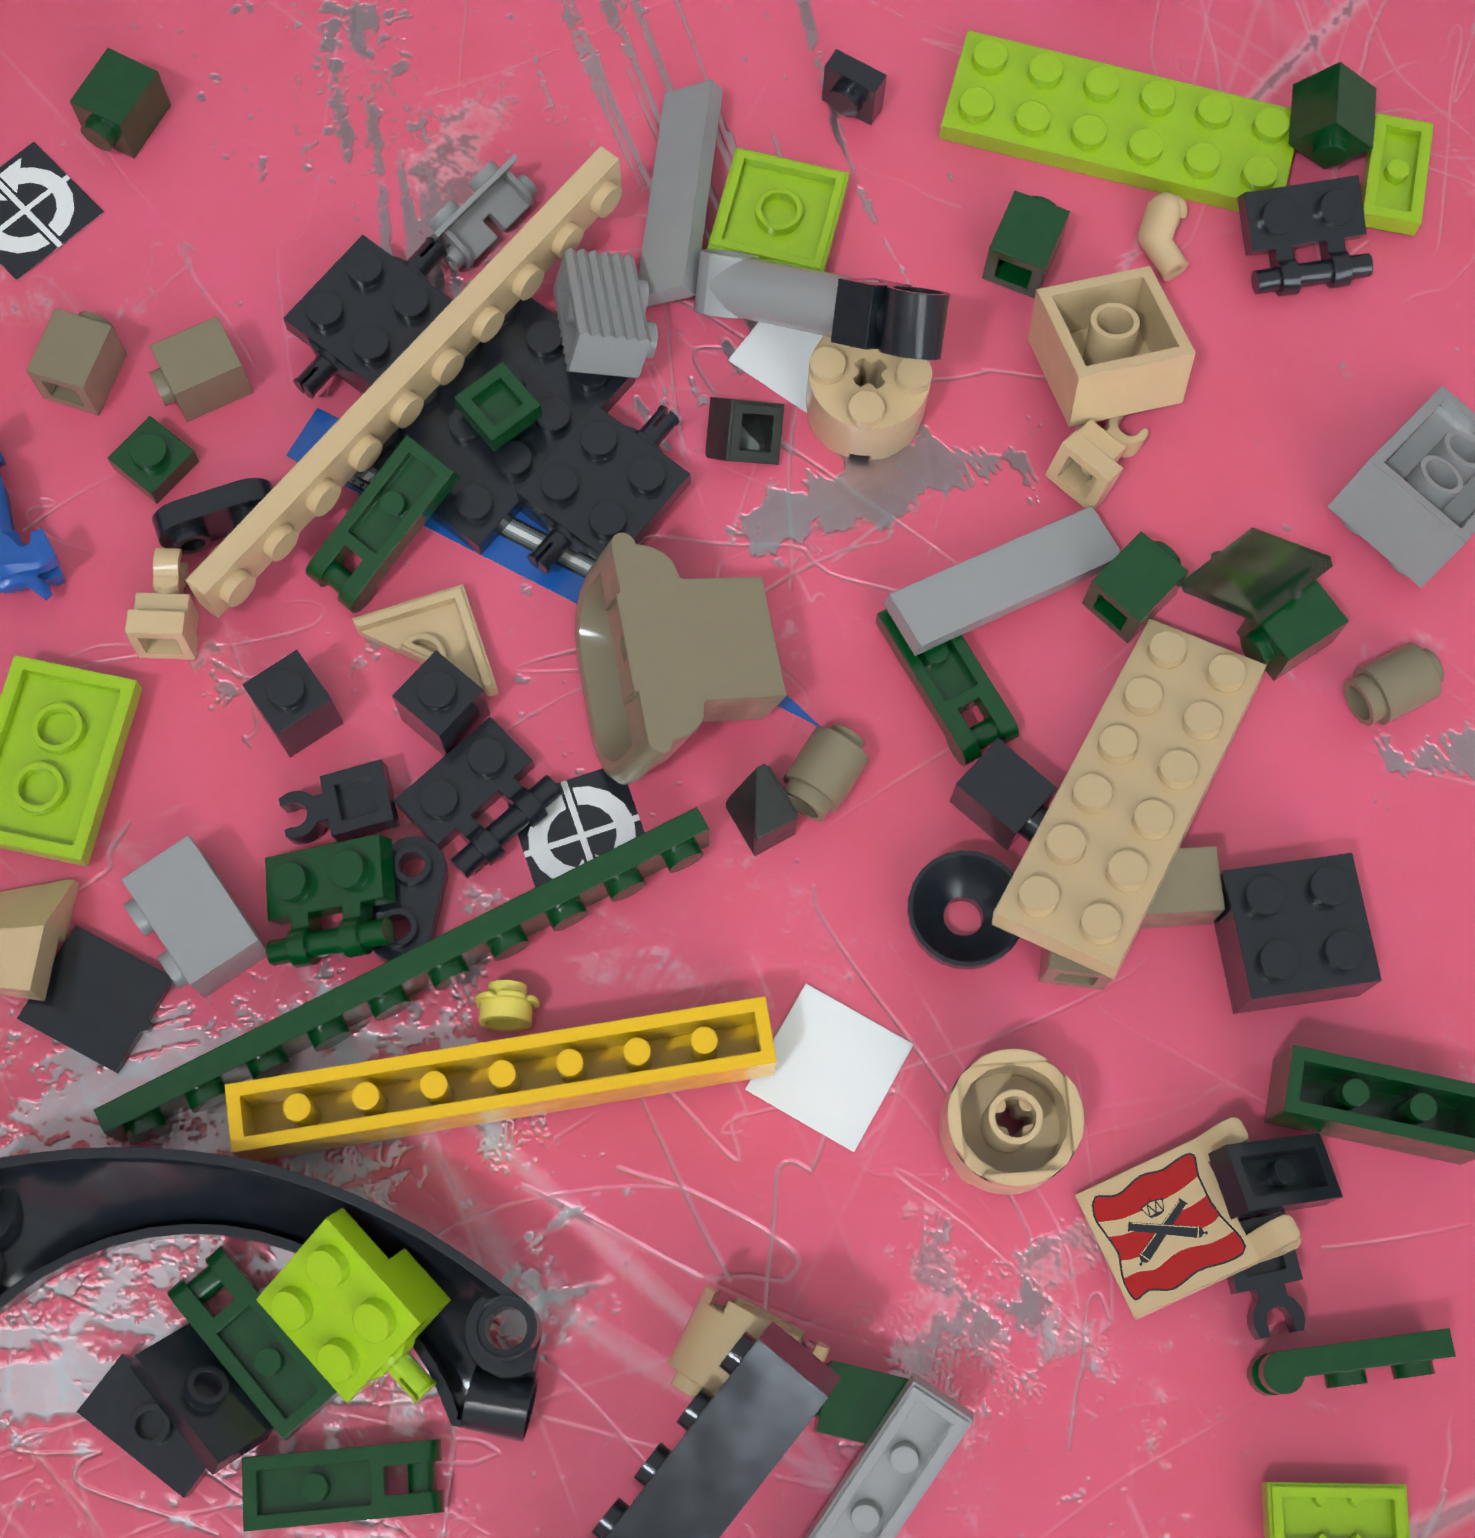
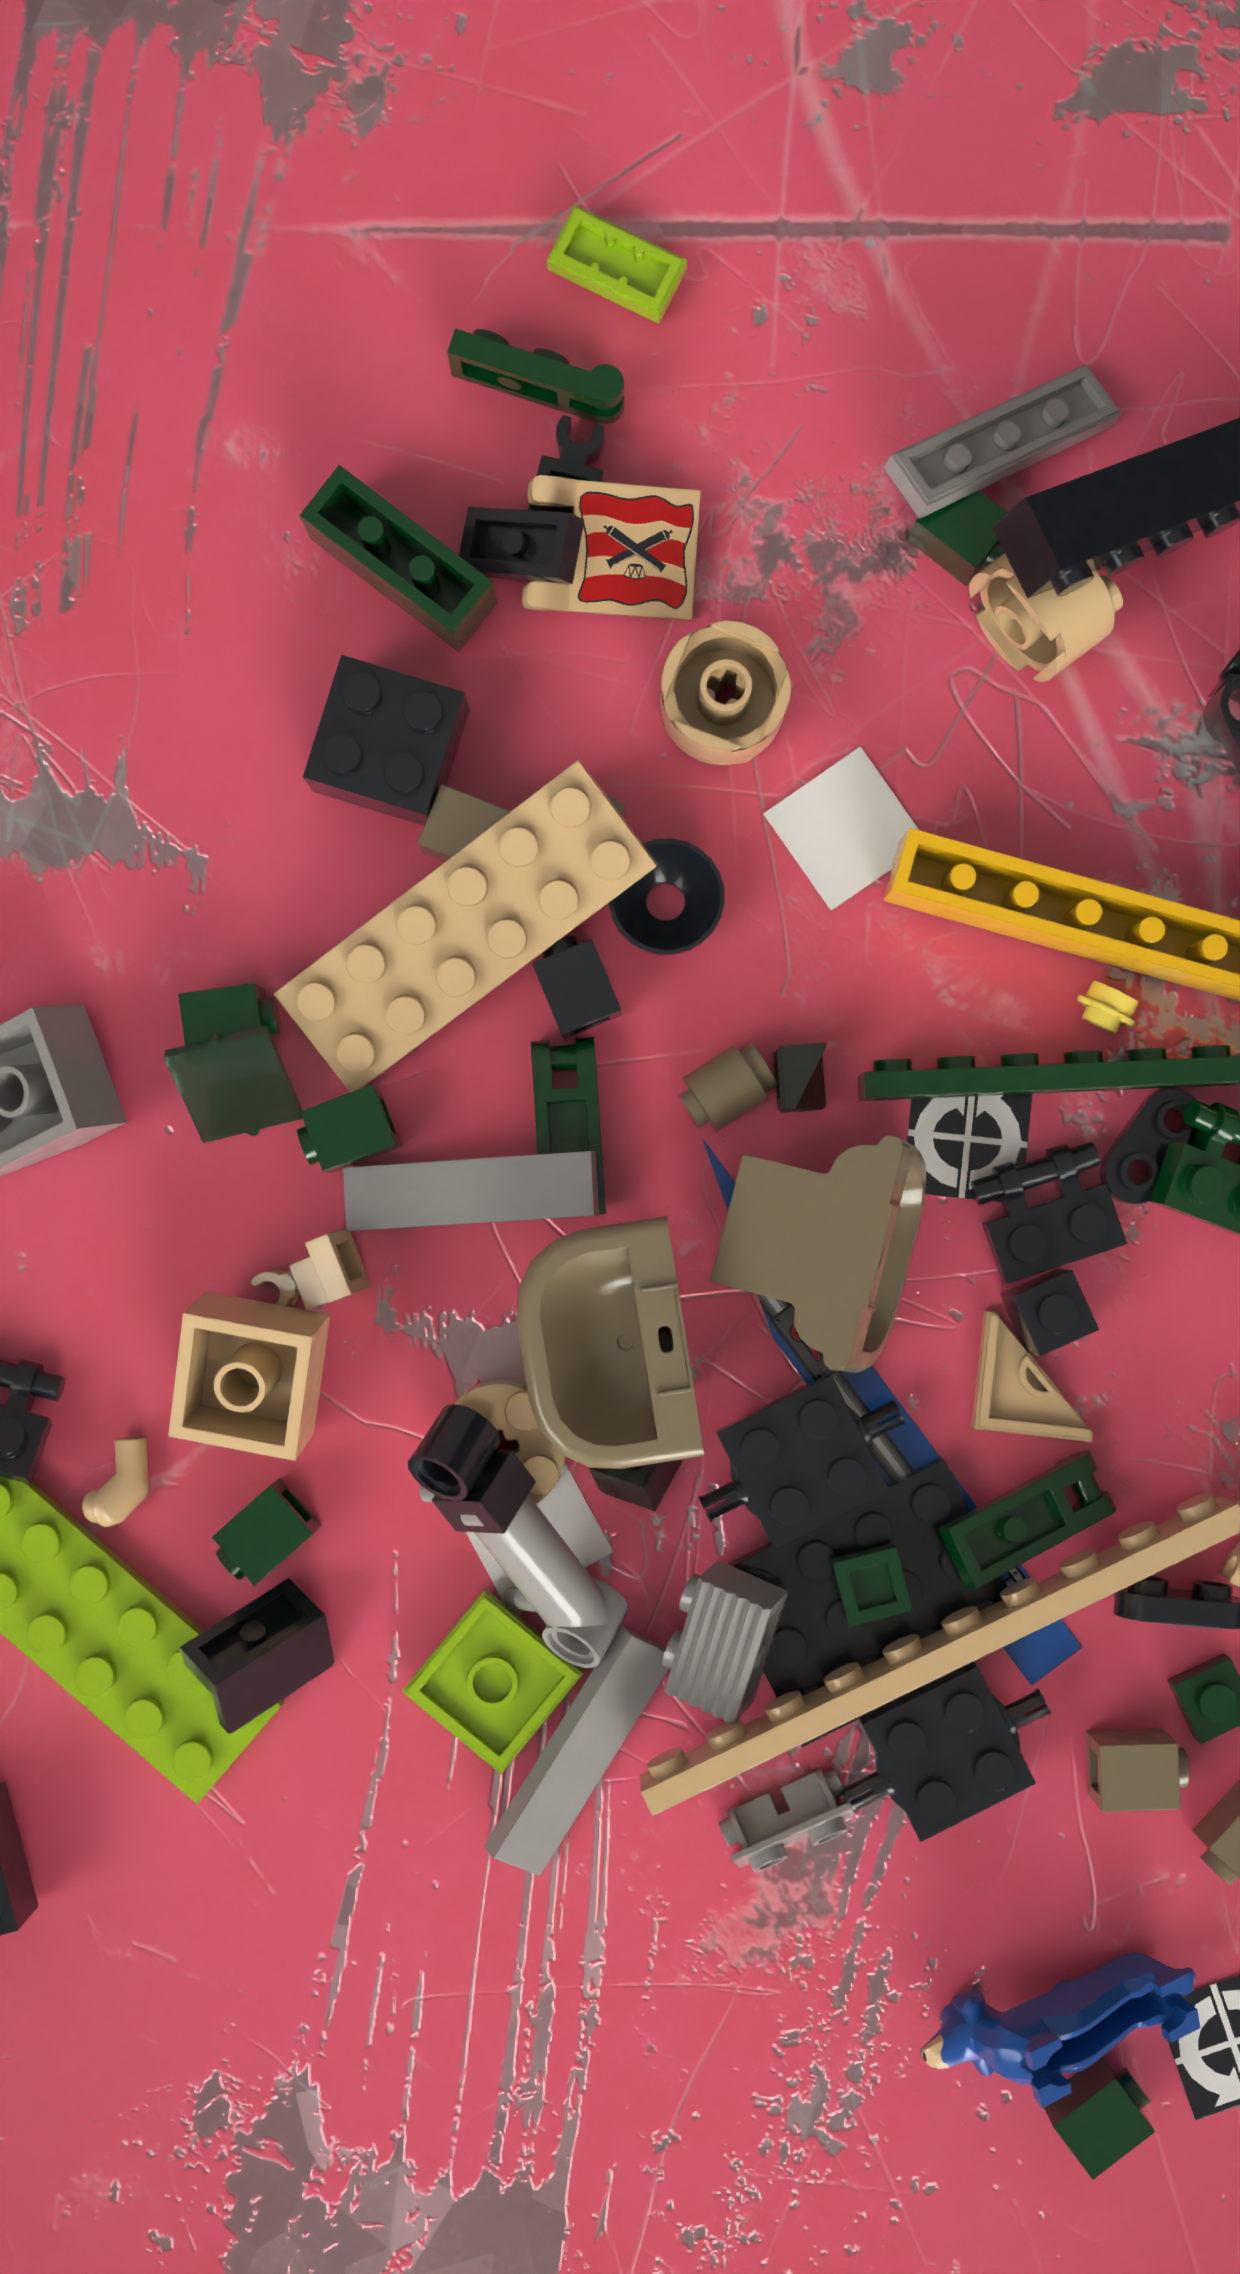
camera: 150 degrees left, 15 degrees up
black brick [242,650,343,758] -> none
black plate [279,760,400,845] -> none
black plate [822,49,887,125] -> none
dark tan brick [1343,642,1444,726] -> none
none -> black panel [180,1578,334,1734]
none -> dark tan piece [516,1216,704,1469]
none -> blue animal [920,1952,1201,2109]

